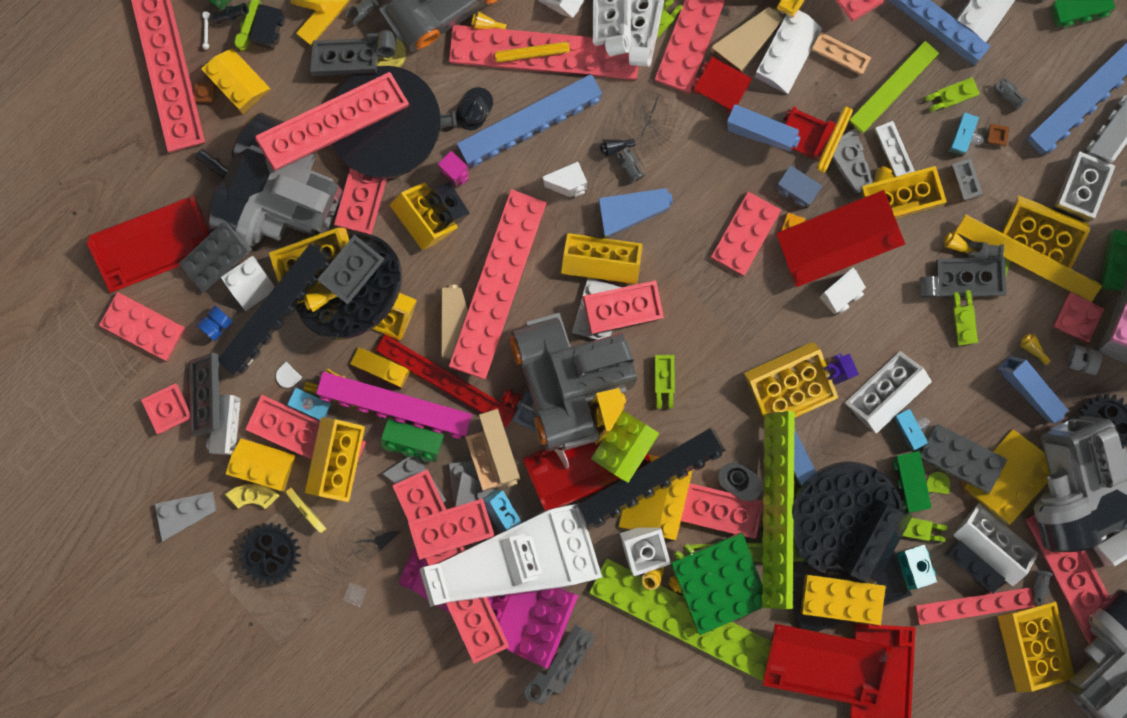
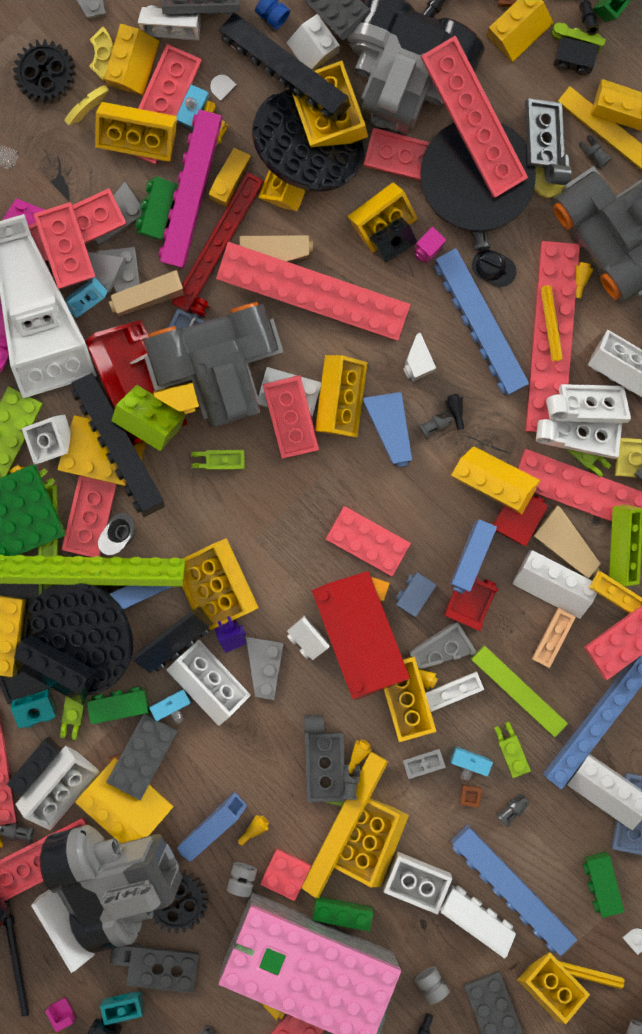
camera: 85 degrees right, 5 degrees up
yellow cone [304,291,338,312] -> none
dark grey plate [317,235,385,304] -> none
light nougat plate [465,431,502,492] -> none
yellow cone [642,567,665,590] -> none
yellow axle [816,106,853,173] -> none
lime piece [927,472,950,494] -> none
lime hinge [953,290,978,346] -> none
none -> black slope [131,606,213,673]
none -> light grey wing [246,636,284,700]
none -> yellow slope [451,446,541,514]

